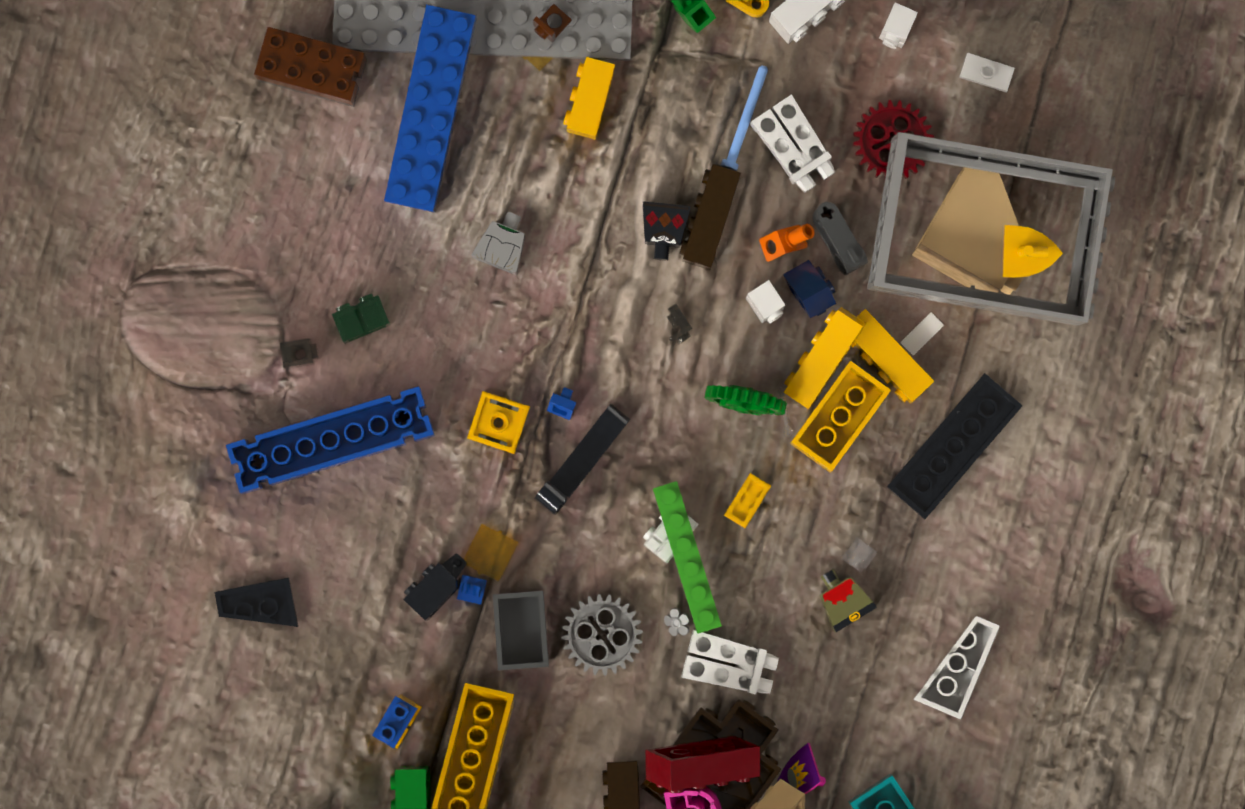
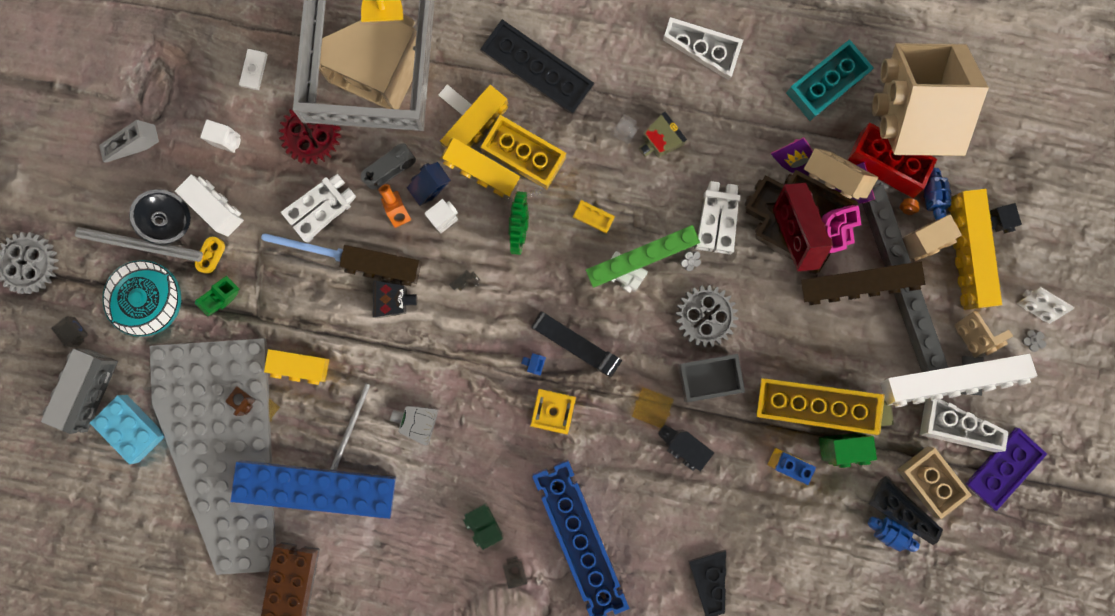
camera: 90 degrees left, 0 degrees up
blue tile [457,575,487,605] -> none
none -> light grey axle [330,383,370,471]

